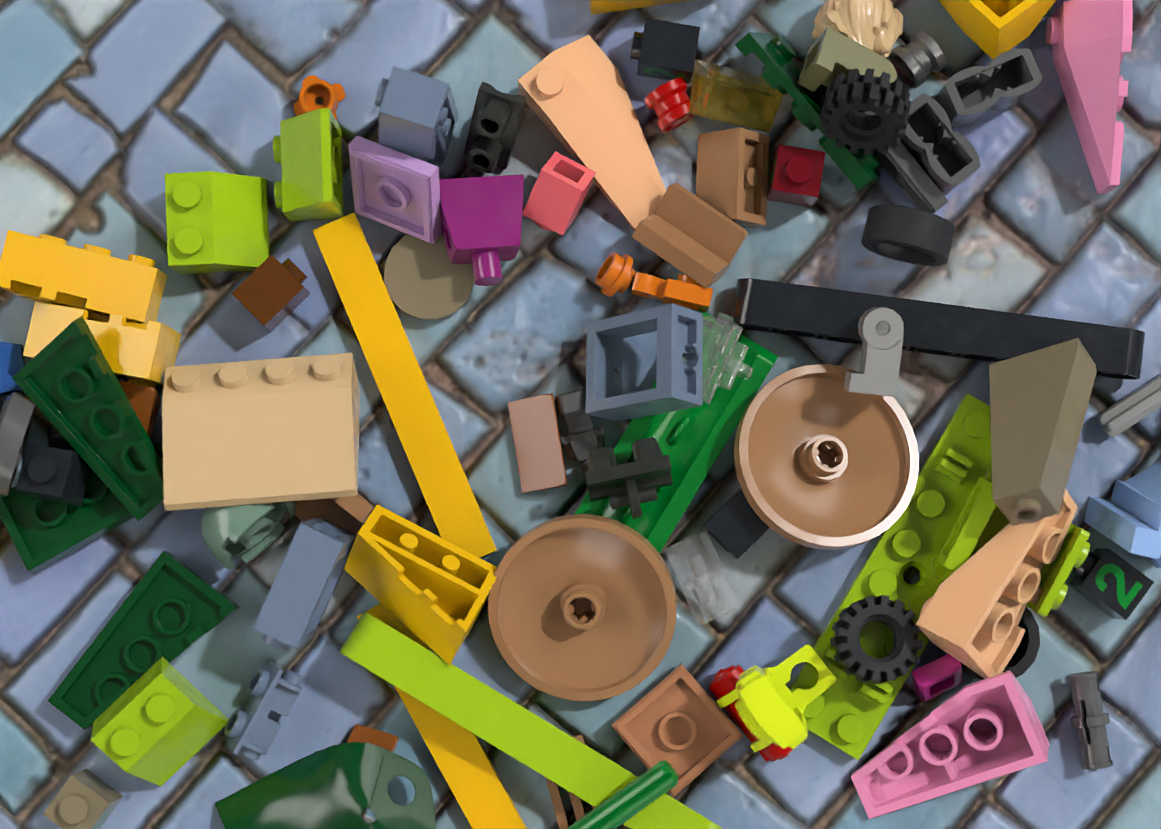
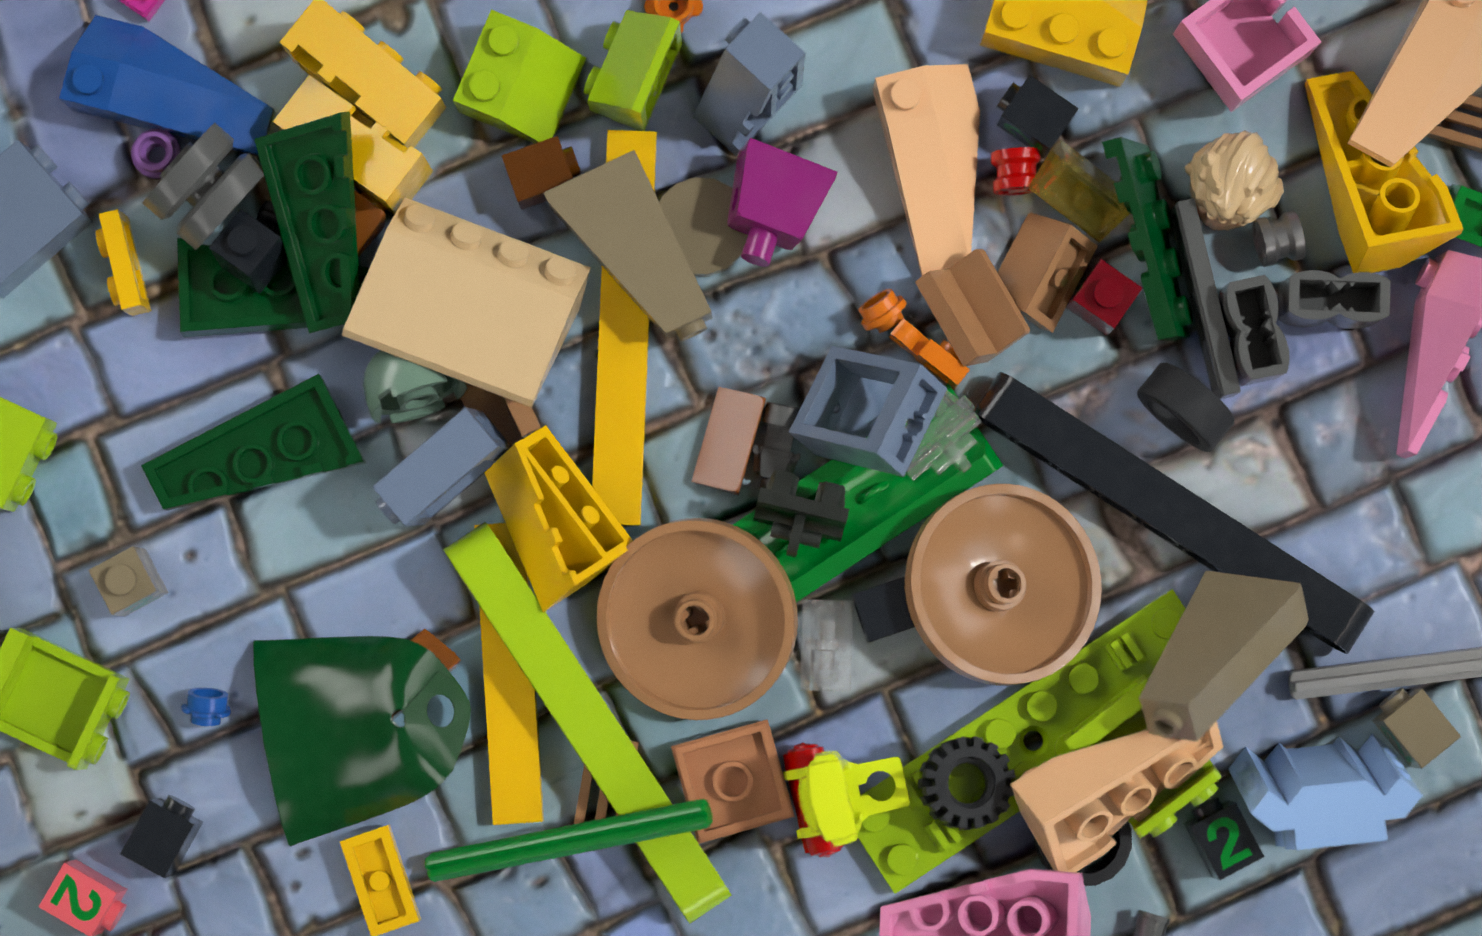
camera: 25 degrees right, 0 degrees up
lime slope [91,657,229,786] -> none
sand blue hinge [225,658,303,761] -> none
lavender tile [348,136,442,244] -> none
pearl dark grey hips [463,82,526,173] -> none
coral brick [522,151,596,236] -> none
olive leg [798,27,897,92] -> none
black tyre [820,68,911,155] -> none
light grey leg [844,307,904,397] -> none
dark pink tile [912,654,963,702] -> none
none -> dark tan slope [544,150,713,341]

